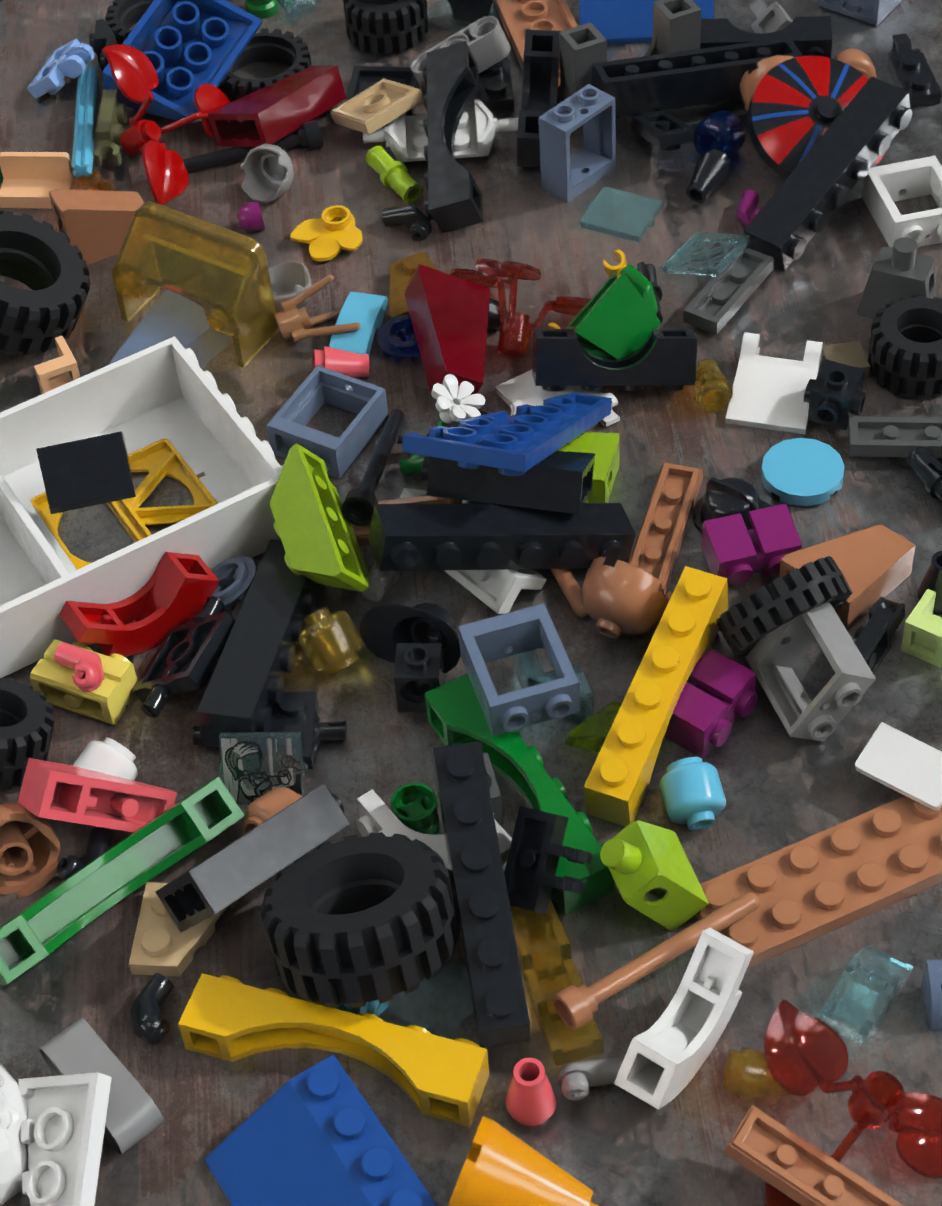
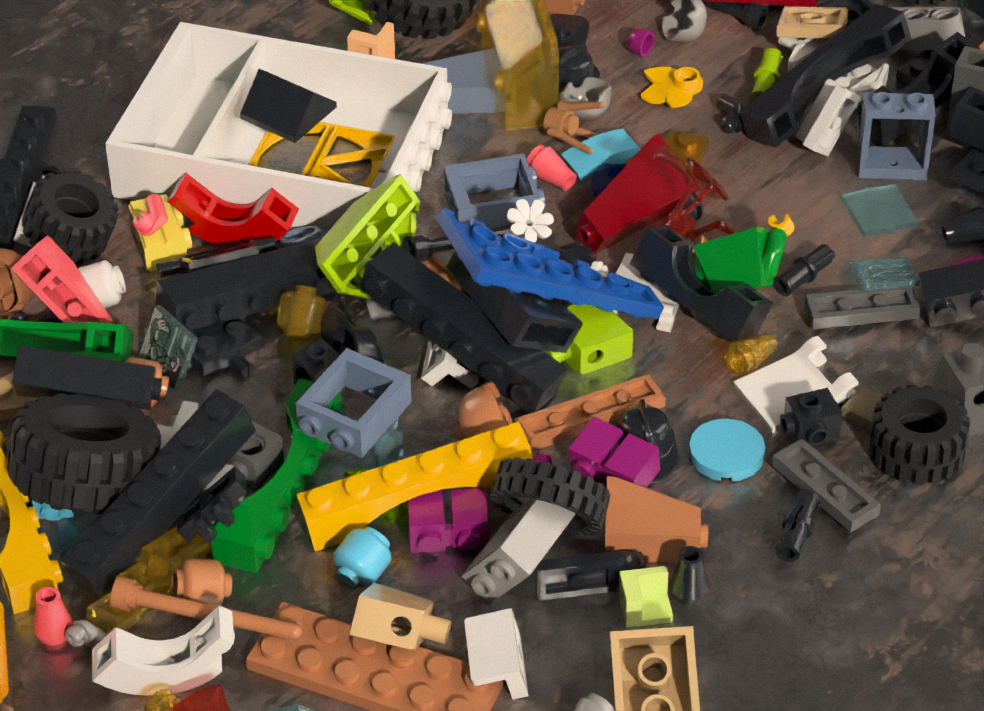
camera: 45 degrees right, 5 degrees down
lime torso [600,820,709,931] -> none
none -> nougat head [171,559,232,606]
none -> tan torso [349,583,451,650]
none -> white panel [796,79,862,156]

